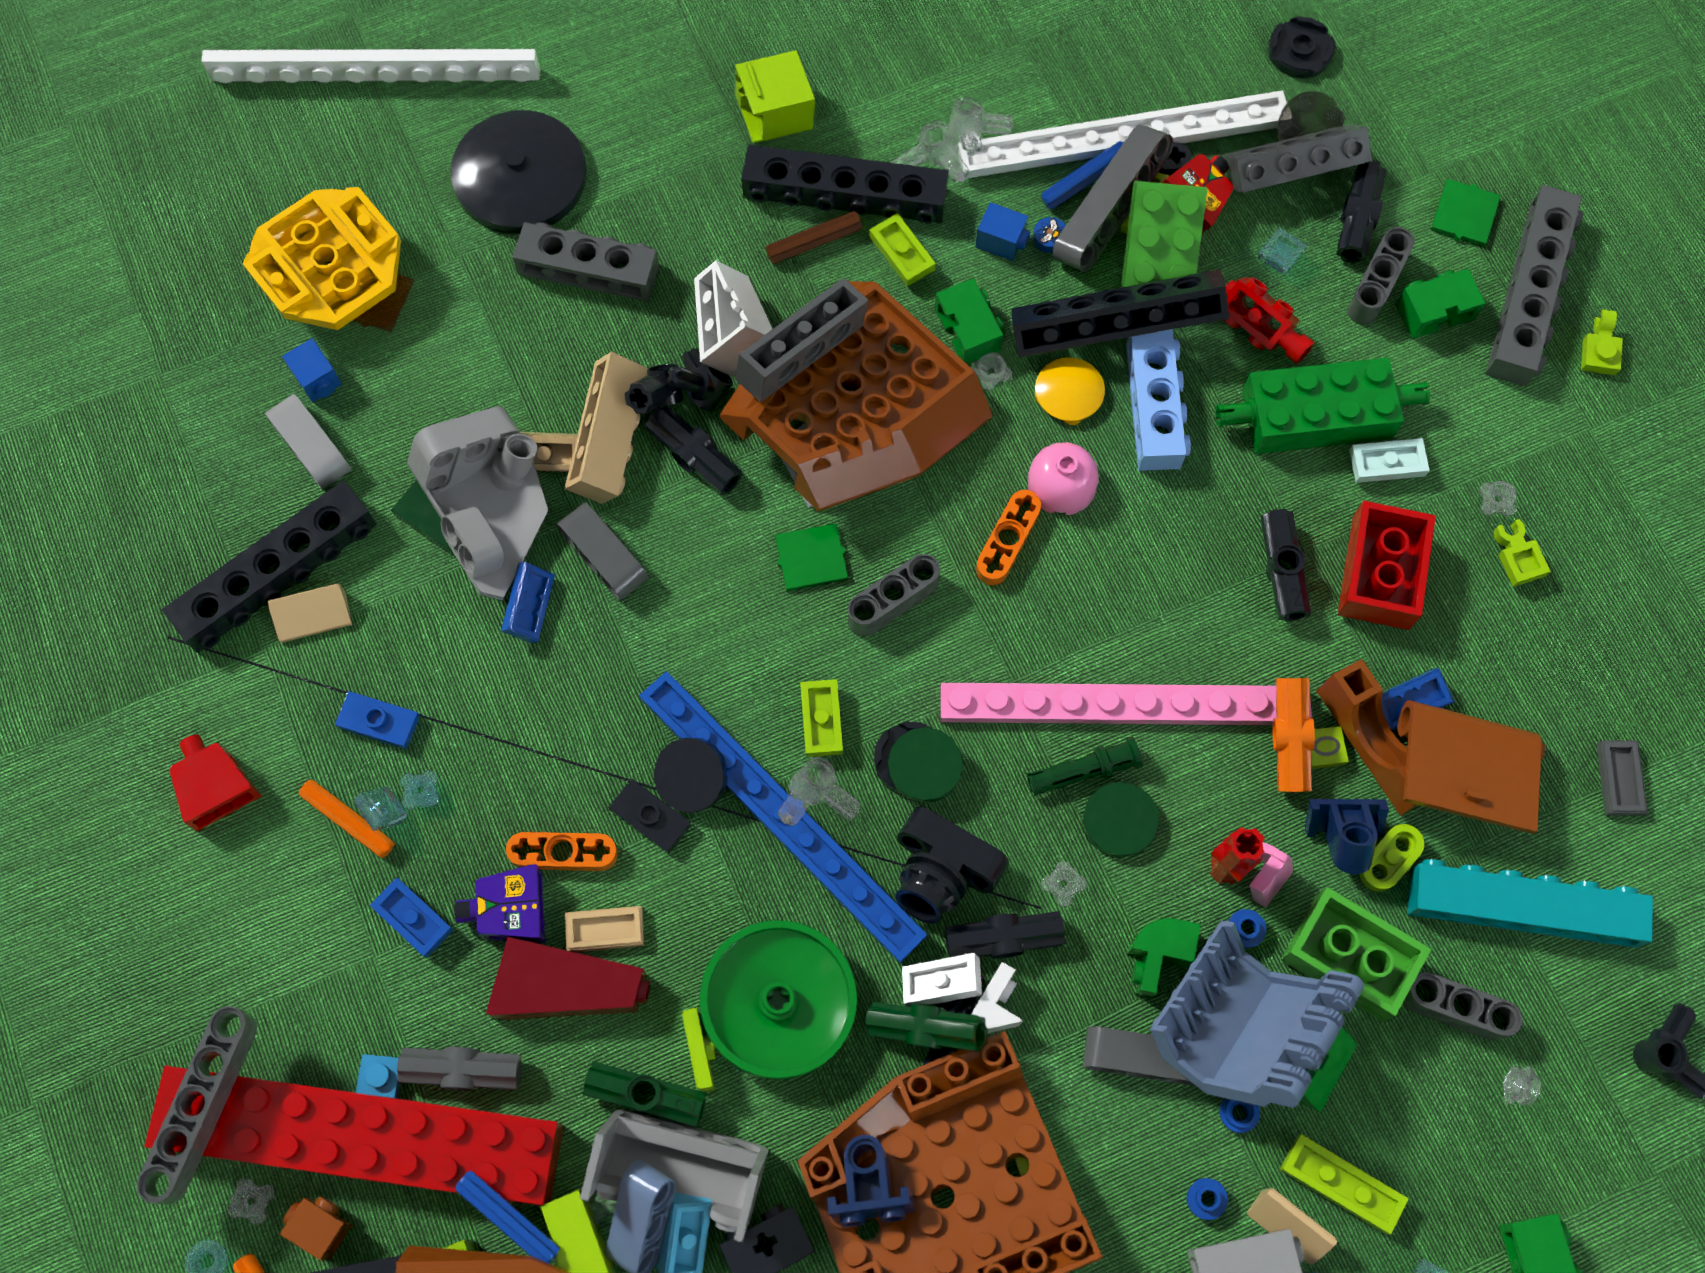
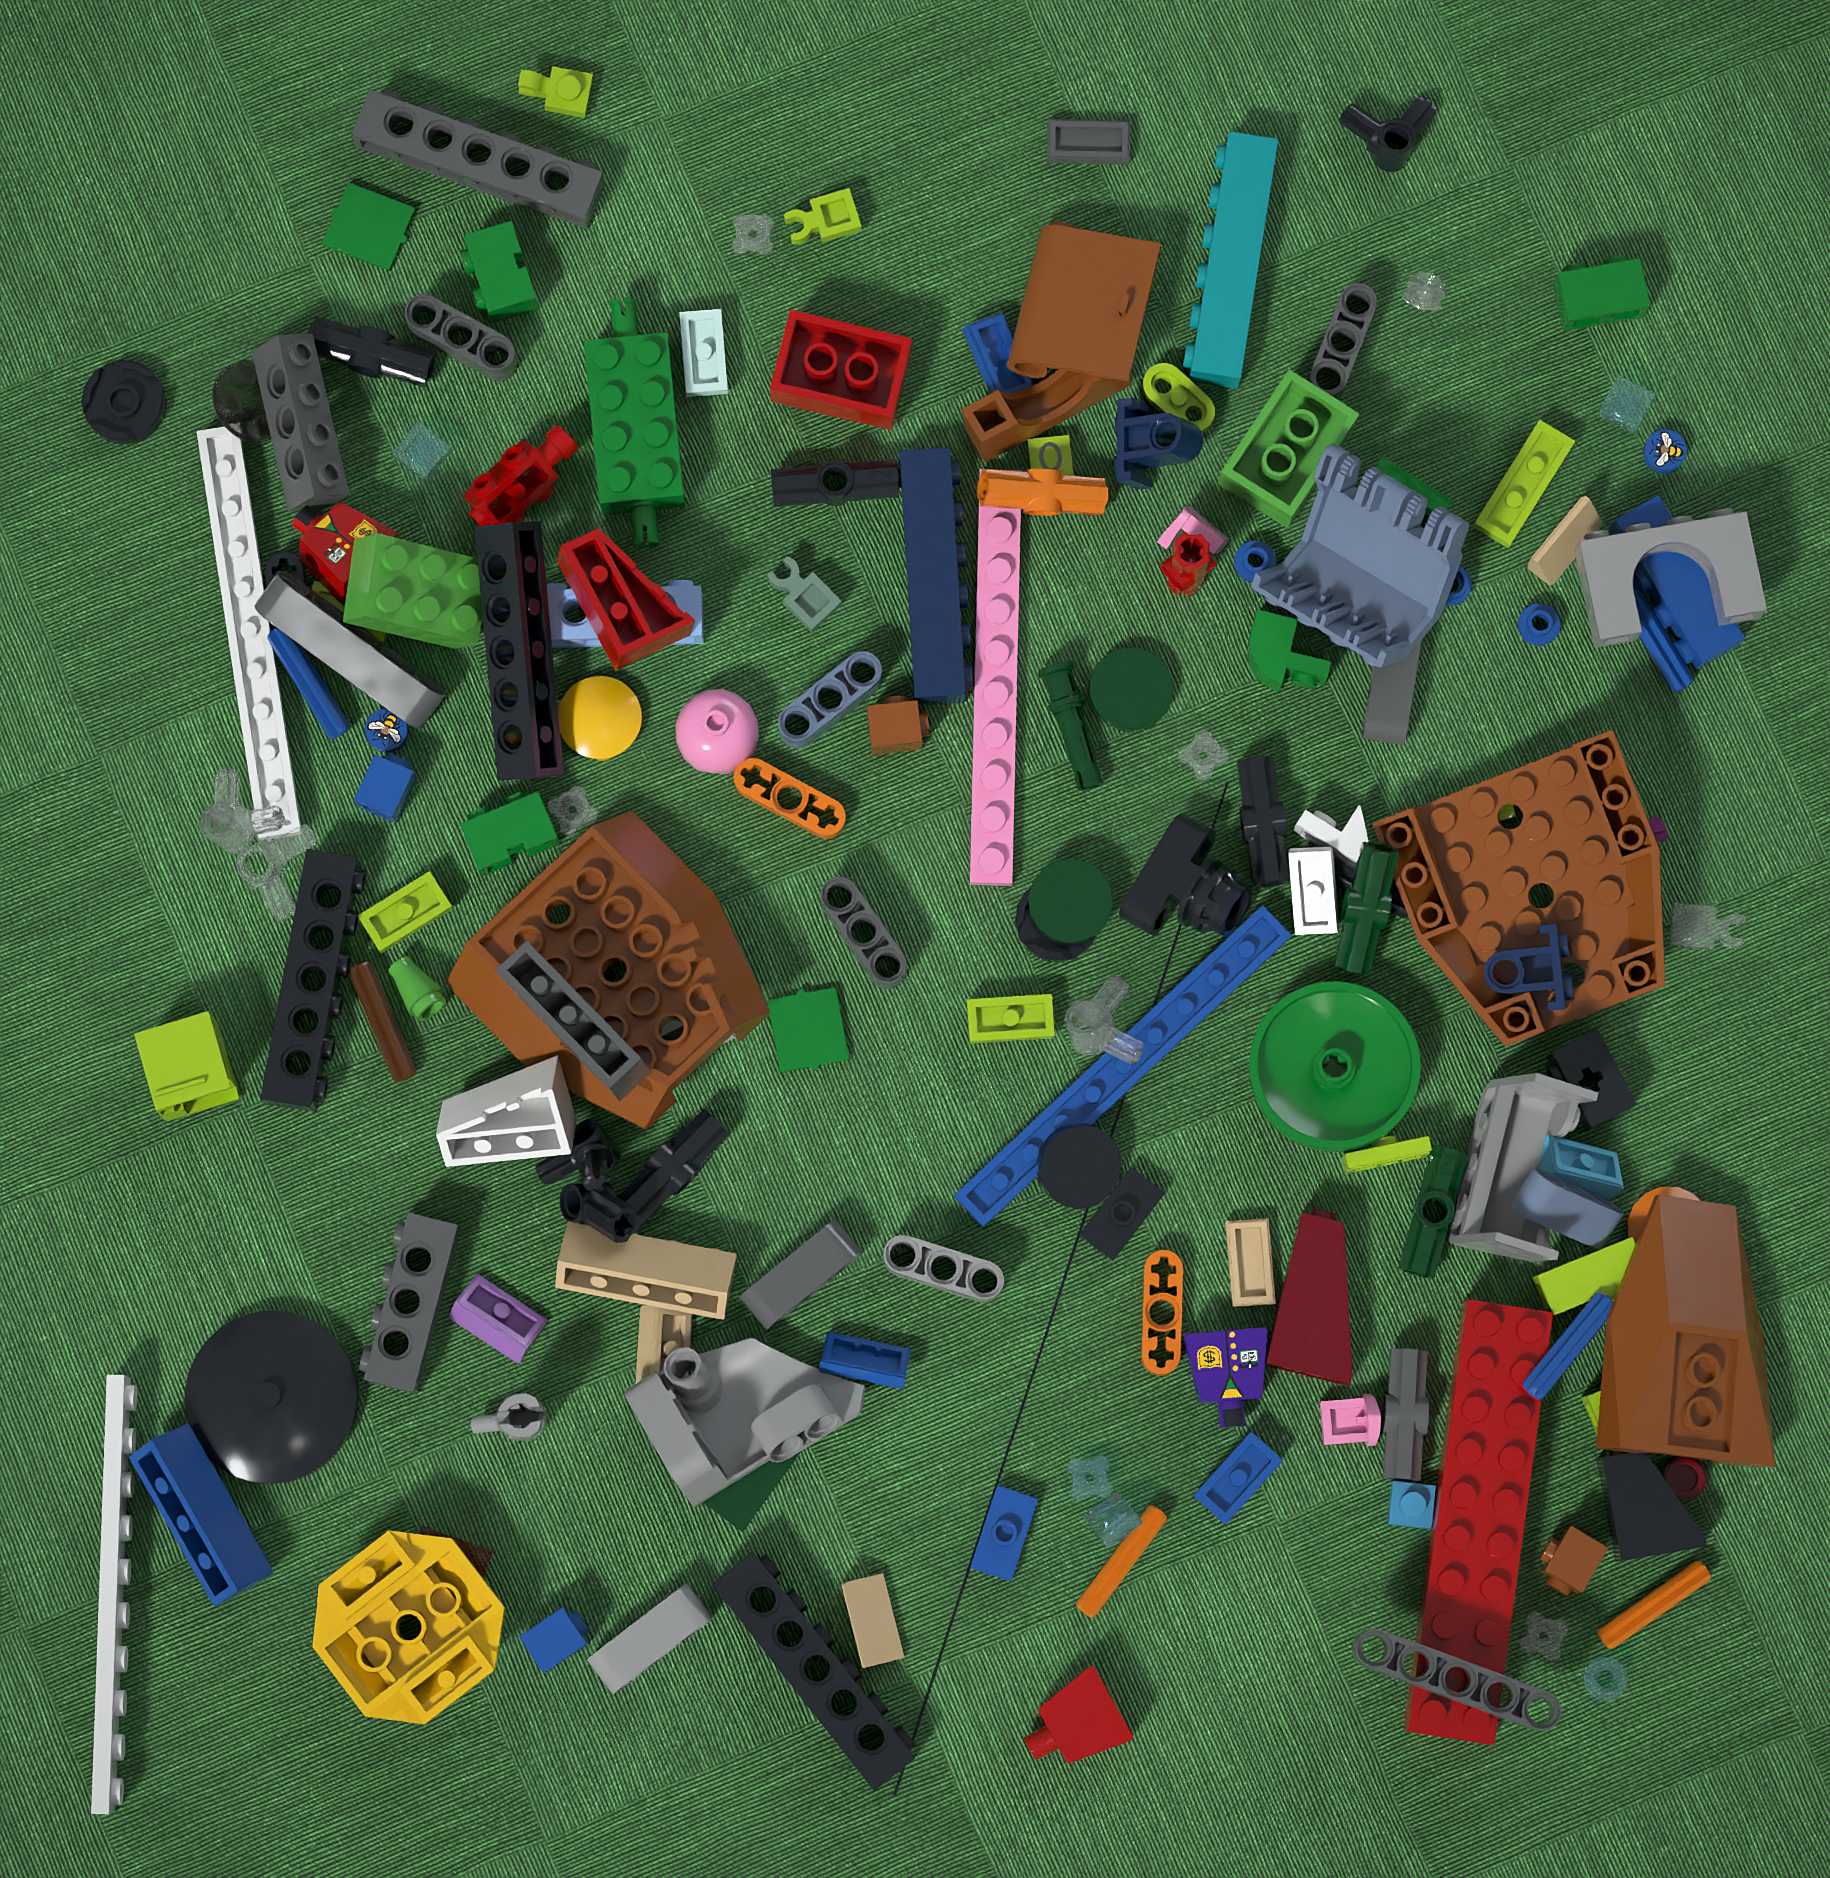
camera: 90 degrees left, 10 degrees up
none -> blue brick [129,1423,274,1607]
none -> bright green cone [388,956,446,1021]
none -> medium lavender slope [449,1273,548,1363]
none -> light grey piece [471,1393,548,1442]
none -> red wedge [557,528,695,671]
none -> sand green plate [767,556,842,633]
none -> sand blue beam [778,651,882,749]
none -> dark orange brick [867,696,930,755]
none -> light grey beam [883,1235,1004,1303]
none -> dark blue brick [900,447,973,706]
none -> bright pink tile [1319,1393,1381,1446]

